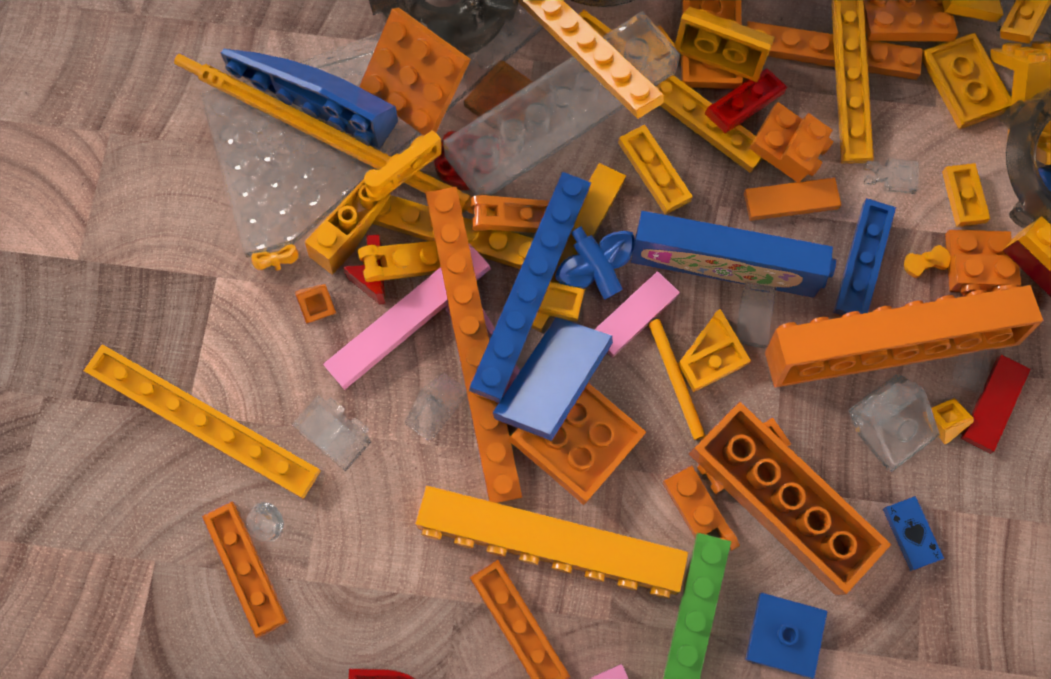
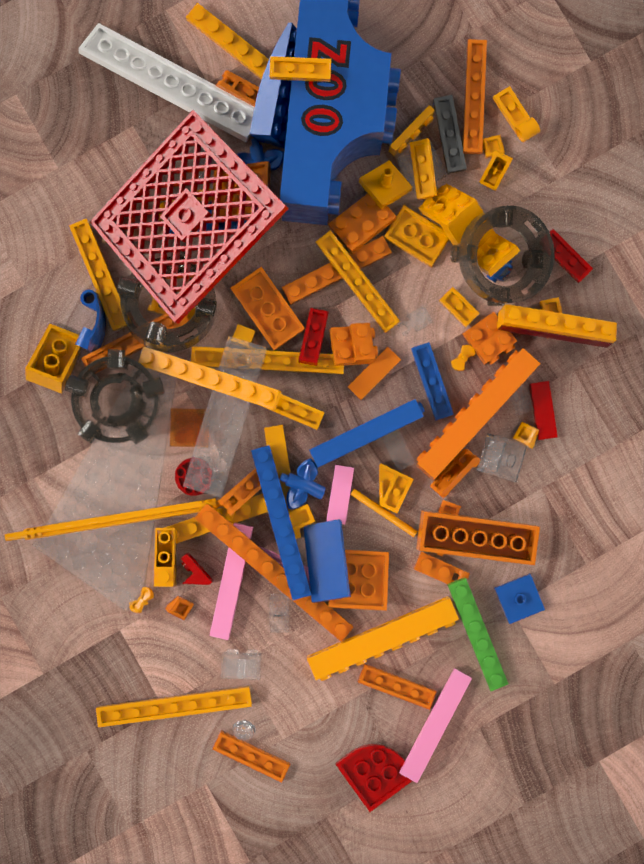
camera: 35 degrees left, 15 degrees up
blue wedge [220,48,398,149] -> none
light orange plate [358,241,441,282] -> none
orange plate [359,8,471,136] -> none
light orange plate [364,130,441,201] -> none
light orange slope [673,7,775,82] -> none
blue tile [883,496,944,571] -> none
none -> orange plate [430,449,480,499]

